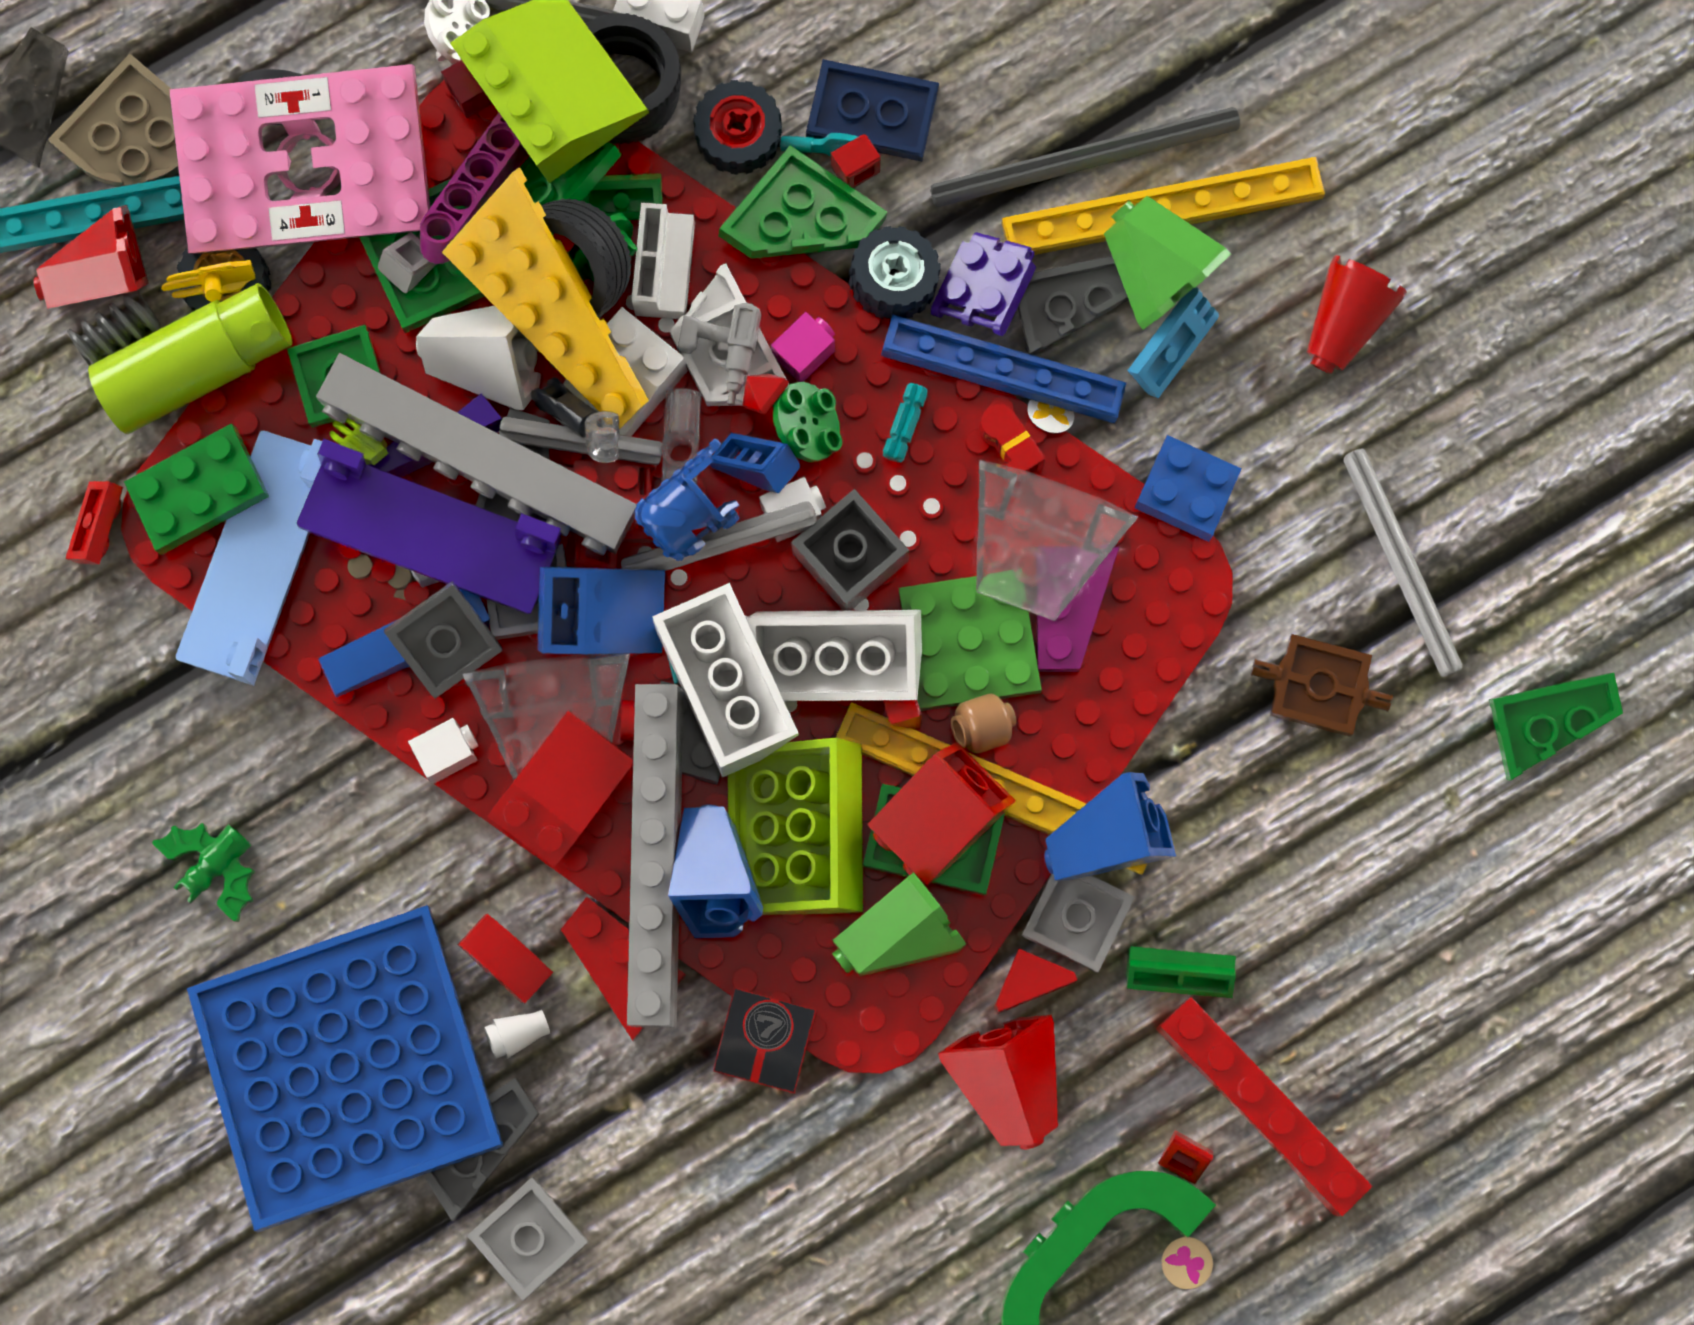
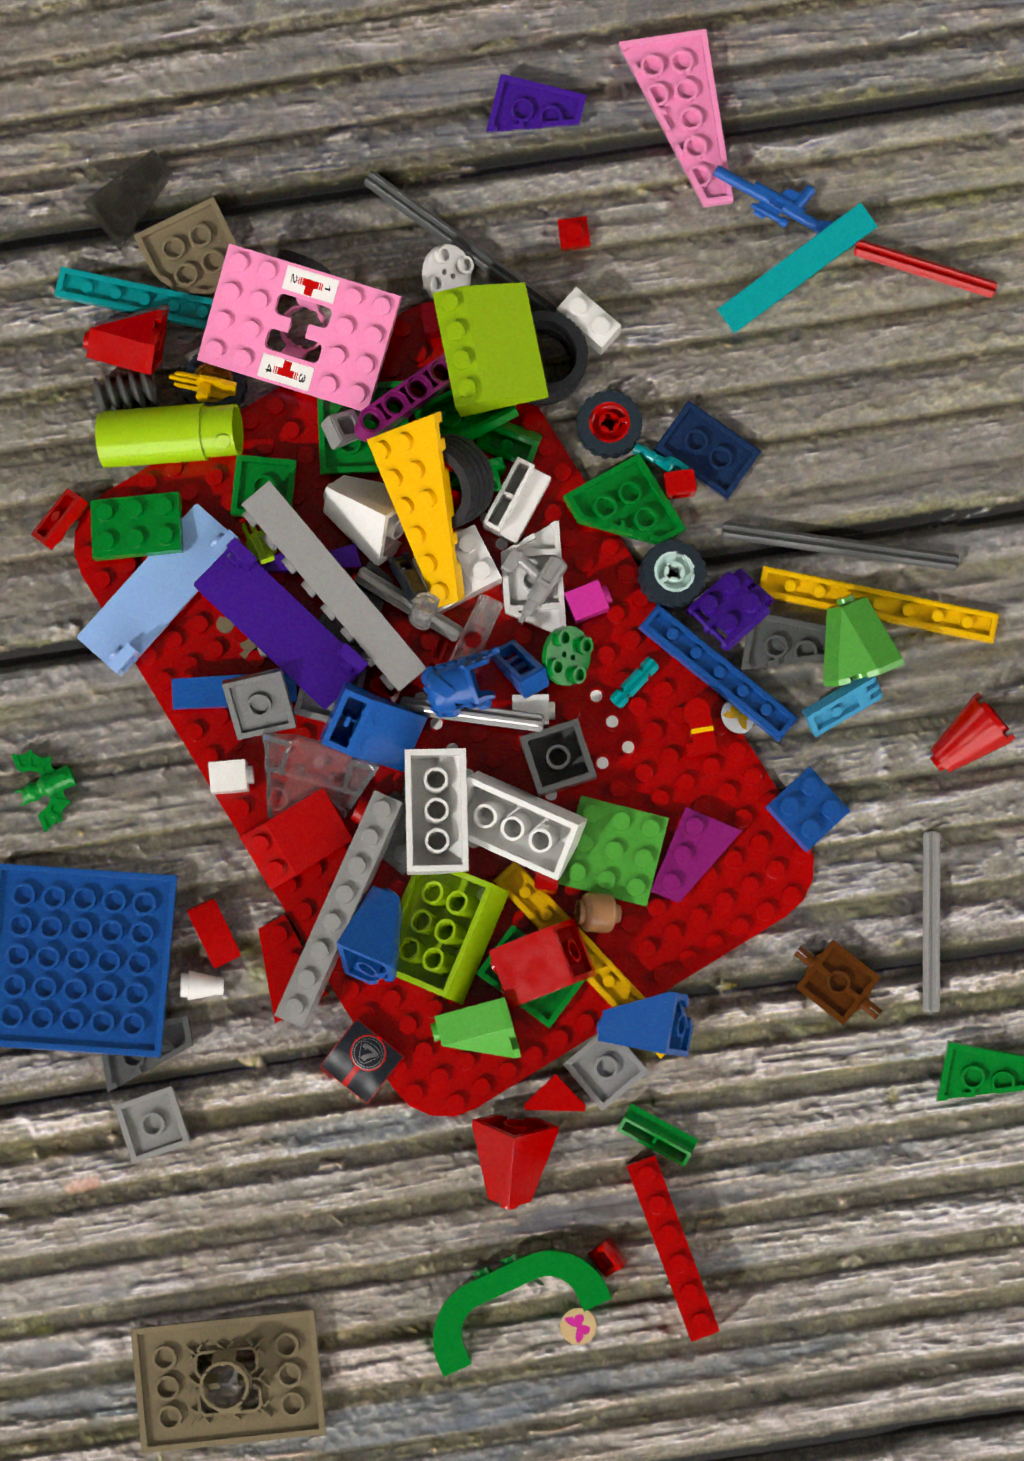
camera: 25 degrees right, 5 degrees up
red slope [742,374,789,414] -> none
clear wedge [976,460,1138,621] -> none

